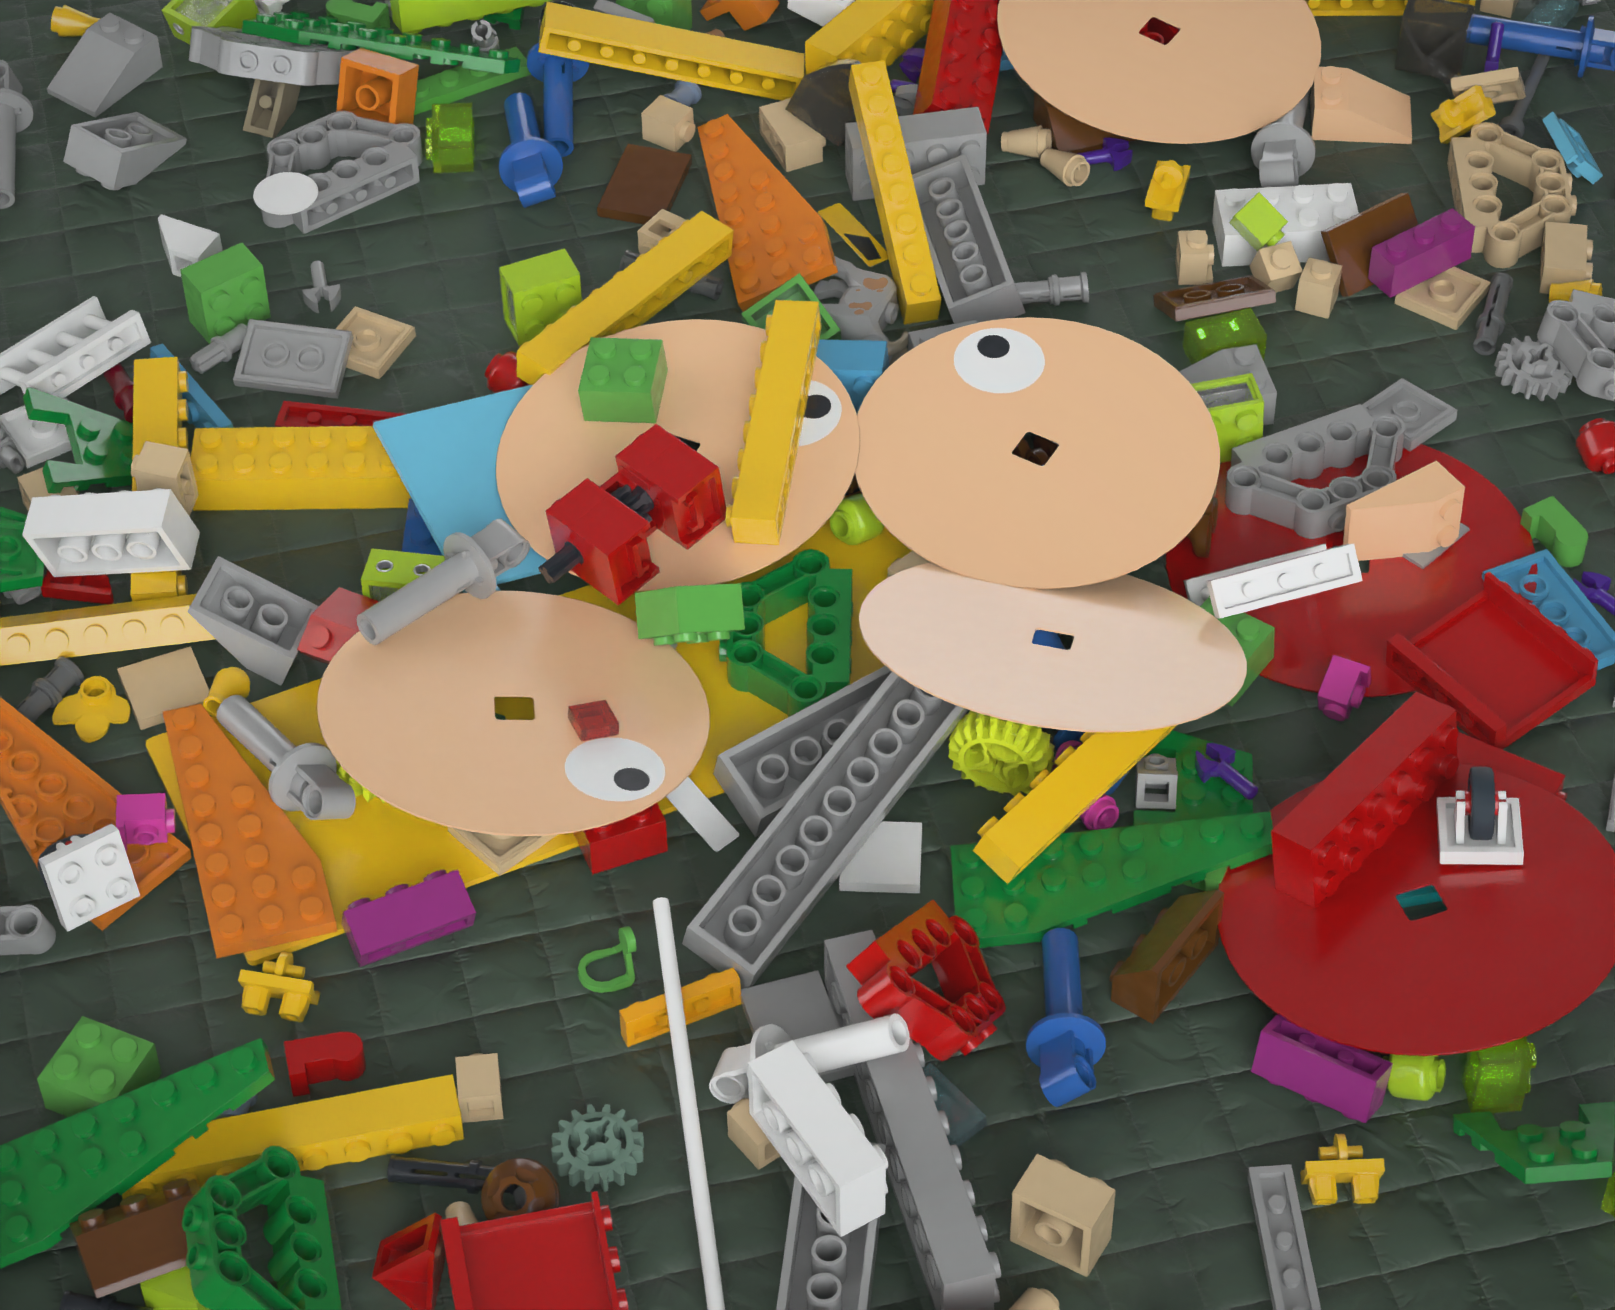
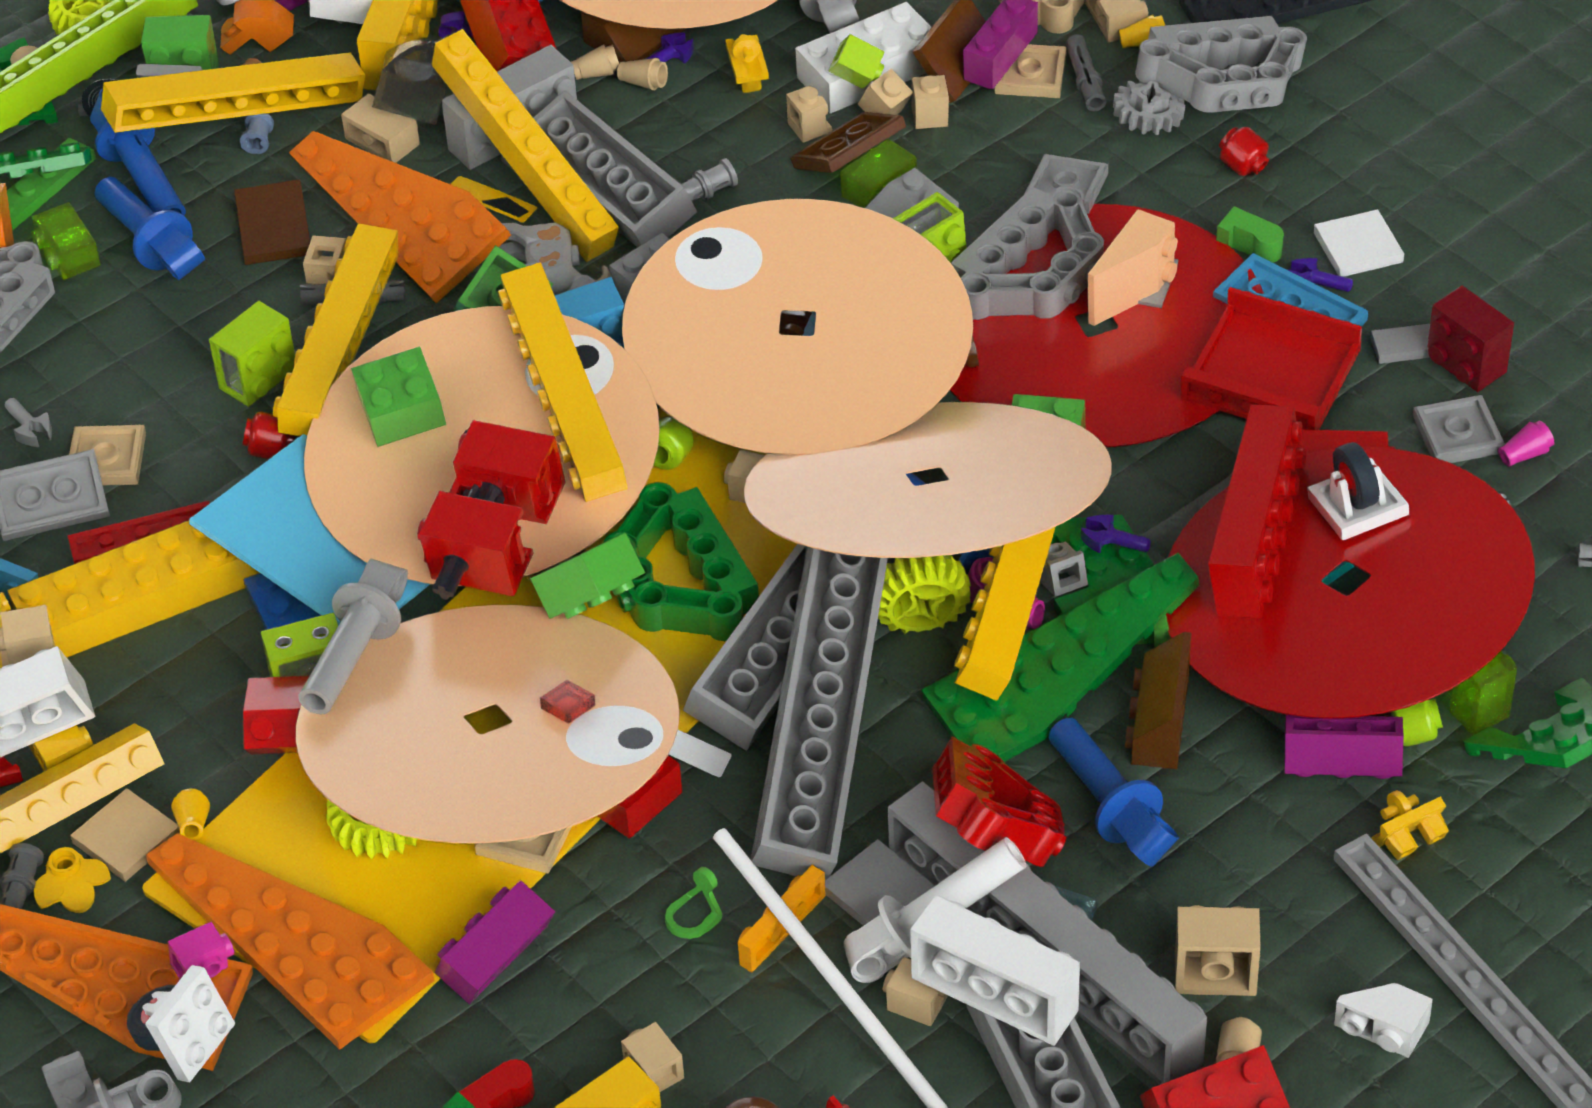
camera: 25 degrees left, 0 degrees up
light grey slope [187,556,319,686] -> none
light grey piece [217,695,356,820] -> none
yellow hips [238,951,321,1023] -> none
light grey pin [471,20,500,53] -> none
sand green gear [551,1104,644,1192] -> none
tan brick [641,95,695,152] -> none
white tile [839,821,922,893] -> none
white fence [1184,544,1363,618] -> none
dark pink brick [1317,655,1371,721] -> none

